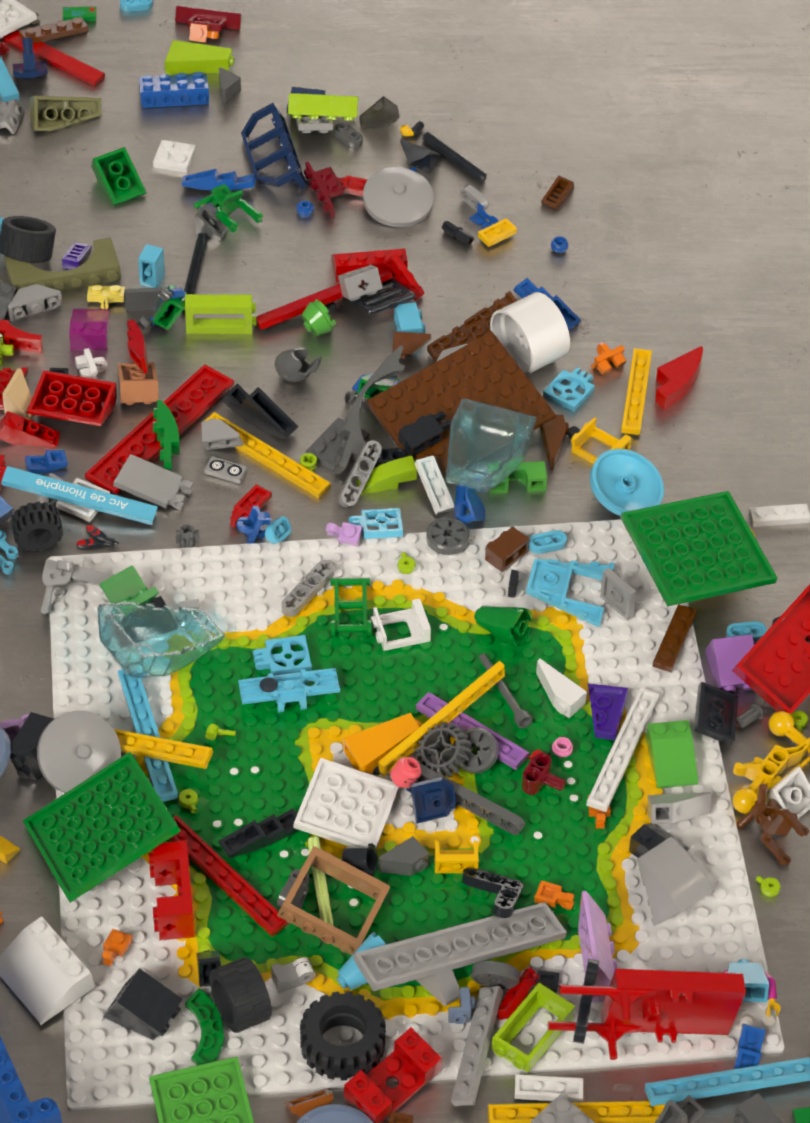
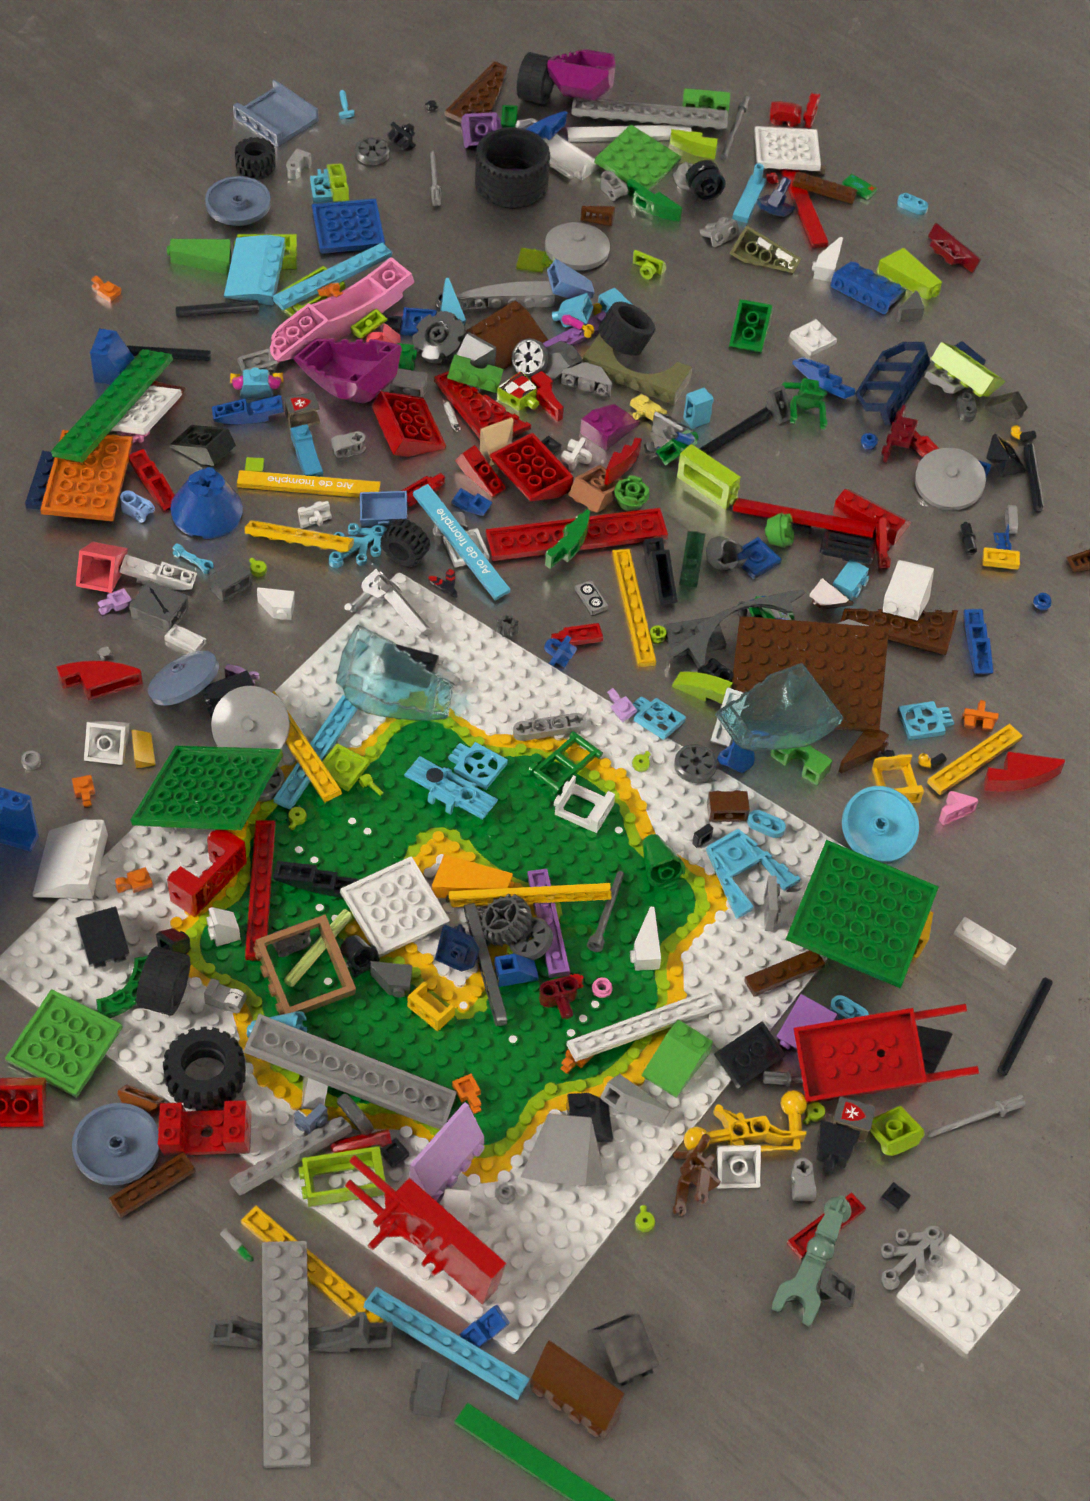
camera: 40 degrees right, 5 degrees up
slope [62,242,92,270] -> none
green bracket [99,565,159,618] -> none
light grey tile [113,454,193,511] -> none
plate [189,23,219,42] -> none
light grey slope [202,419,243,450] -> none
medium azure plate [265,516,291,544] -> none
light grey brick [338,265,383,301] -> none
light grey beam [338,440,382,508] -> none
coral head [390,757,421,788] -> none
black hinge [398,411,453,456] -> none
black beam [462,868,524,918] -> none
white wheel [490,292,570,375] -> none
white plate [514,1075,583,1102] -> none
black beam [573,959,599,1044] -> none
dark purple wing [588,683,628,740] -> none
medium azure torso [722,959,781,1017] -> none
none -> white slope [206,907,240,946]
none -> lime plate [322,743,370,791]
none -> blue slope [494,954,539,987]
none -> light grey plate [495,1183,516,1205]
none -> bright green cone [614,476,650,511]
none -> clear green slope [679,531,705,588]
none -> blue tile [738,537,782,579]
none -> white slope [812,237,843,282]
none -> white slope [882,560,934,620]
none -> arm [918,753,947,768]
none -> bright pink slope [939,791,978,826]

